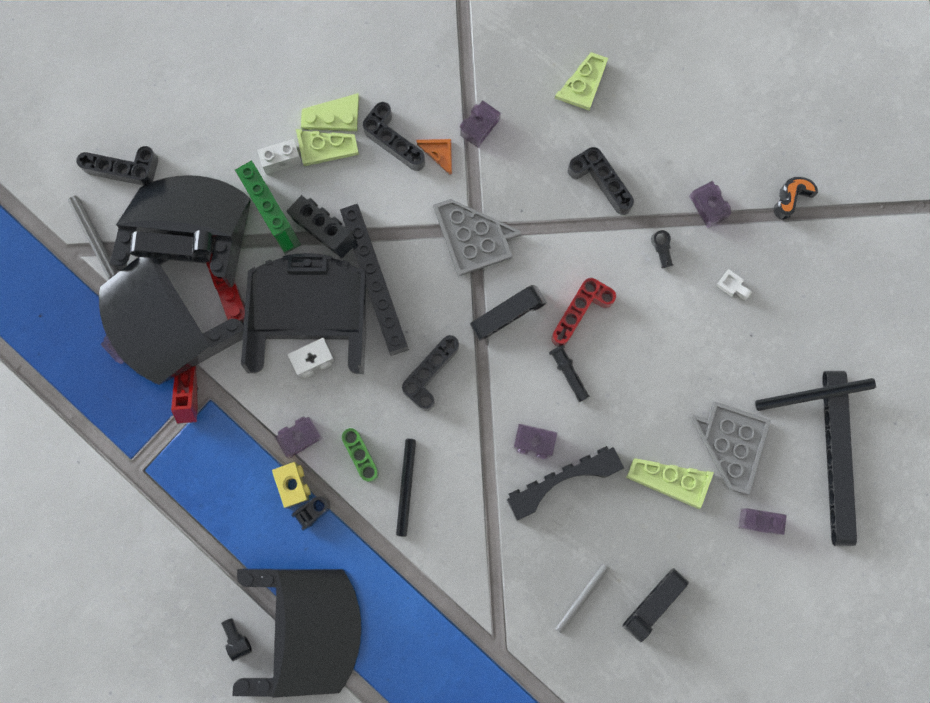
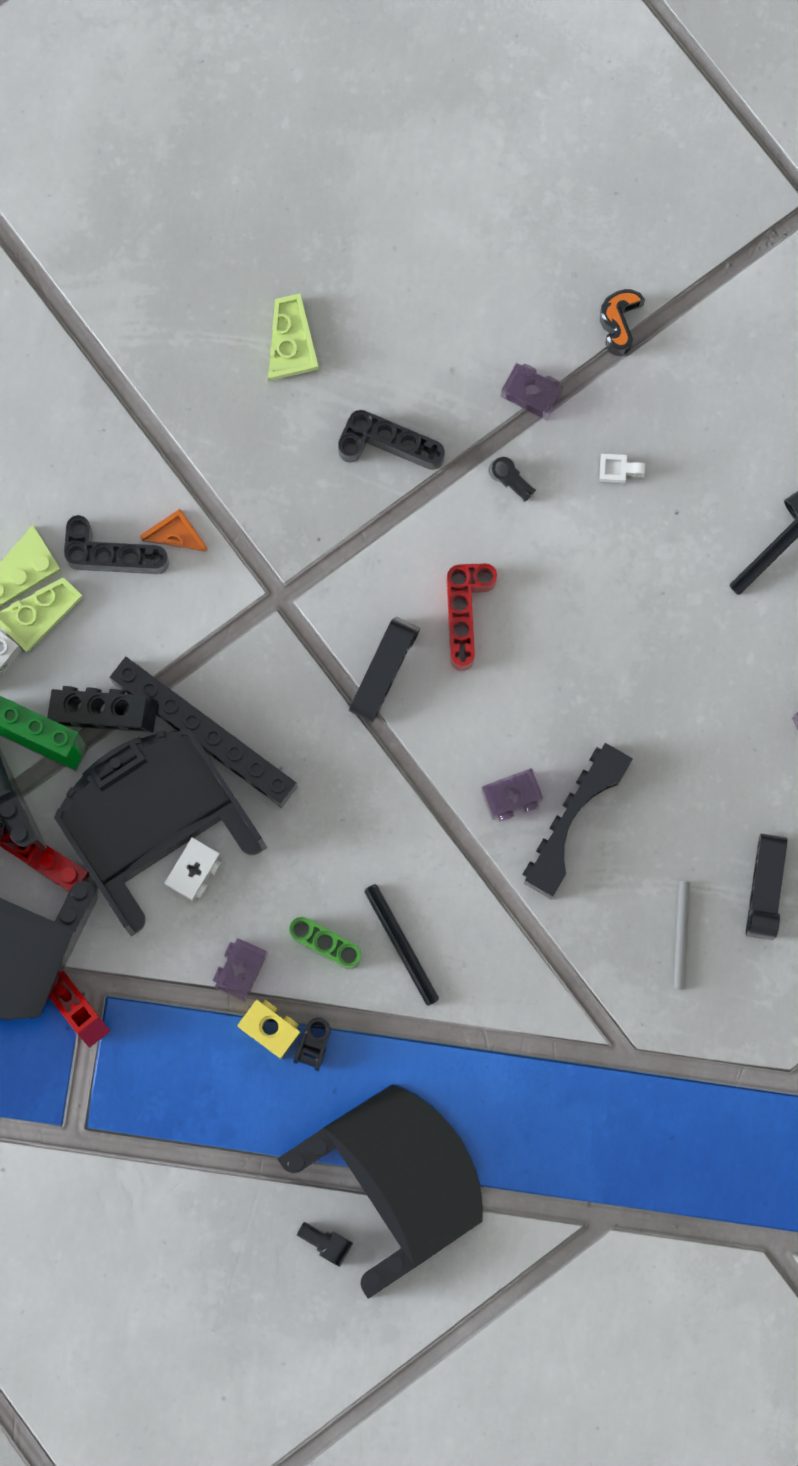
camera: 35 degrees left, 0 degrees up
black beam [402,335,459,411] -> none
light grey wing [433,199,521,277] -> none
clear purple brick [459,100,501,148] -> none
black pin [549,345,590,402] -> none
yellowish green wing [626,458,714,509] -> none
light grey wing [691,401,771,495] -> none

